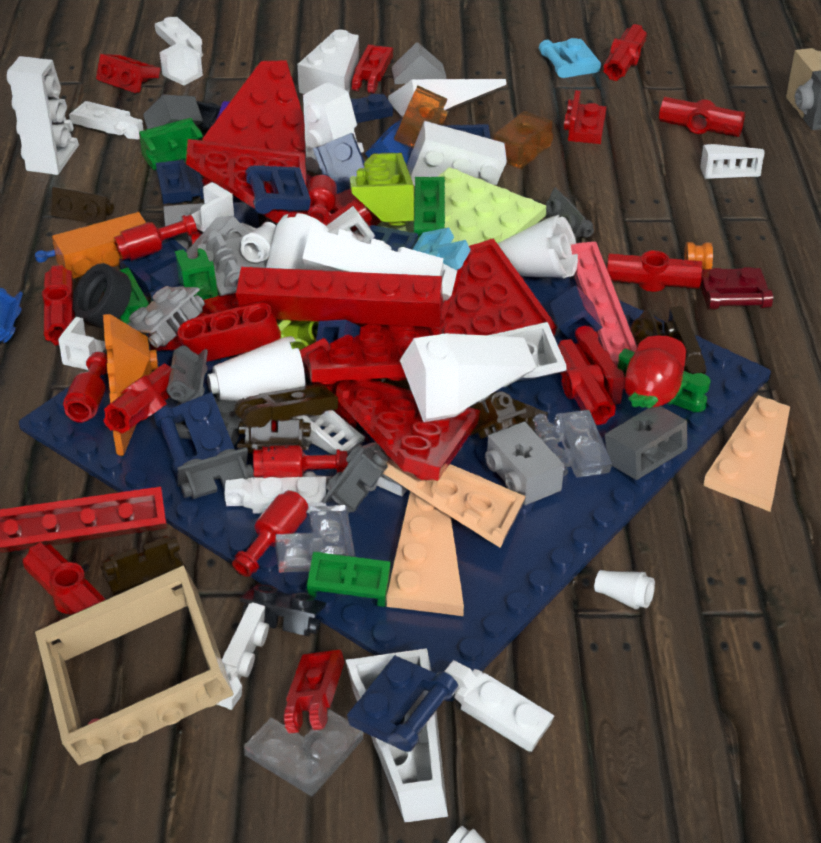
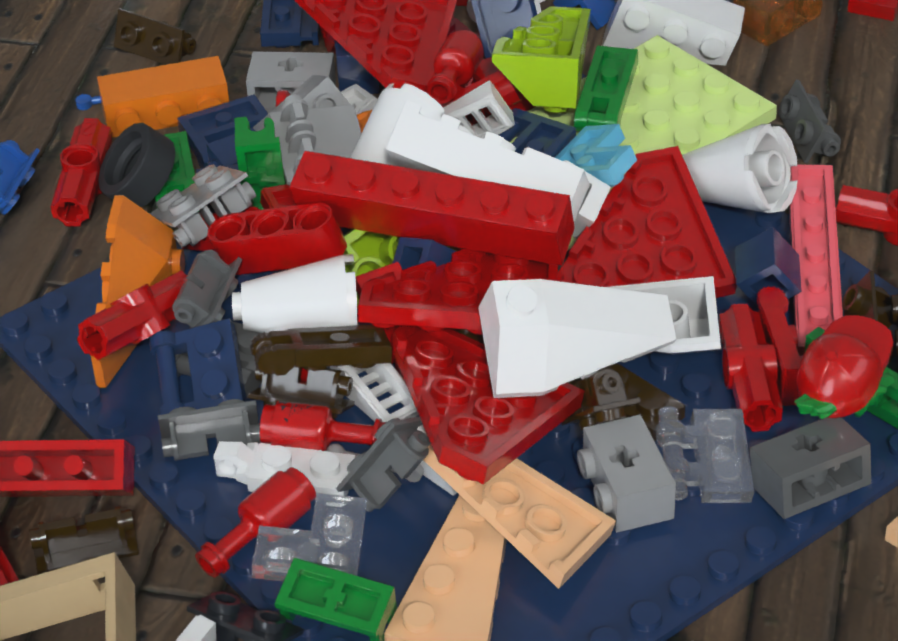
camera: 15 degrees right, 0 degrees up
white panel [58,317,107,370] -> none
red piece [63,352,108,422] -> none
red piece [114,214,197,261] -> none
white panel [191,182,234,232] -> none
white cone [241,222,276,263] -> none
dark blue plate [245,165,311,214] -> none

